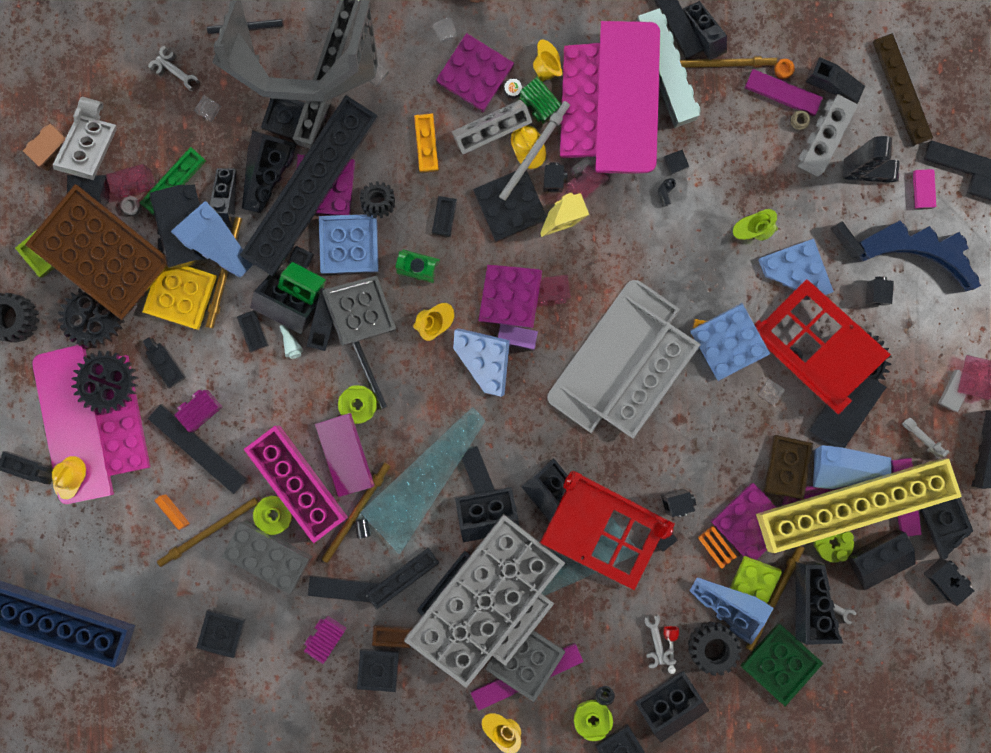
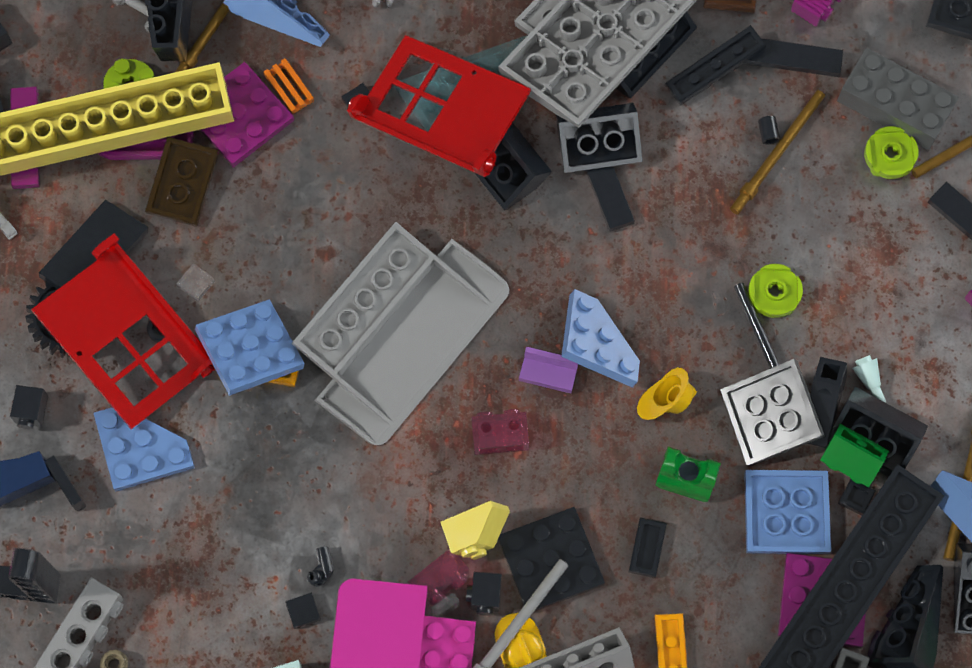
camera: 175 degrees left, 15 degrees down
black tile [237,310,269,353] -> none
dark pink brick [244,425,348,543] -> none
magenta tile [315,413,374,497] -> none
black tyre [360,181,395,219] -> none
clear light blue wing [360,407,486,554] -> none
magenta plate [478,265,542,328] -> none
black brick [661,489,696,517] -> none
lime plate [730,556,782,603] -> none
lime piece [733,209,778,241] -> none
medium blue wedge [813,445,891,489] -> none
black slope [848,530,916,590] -> none

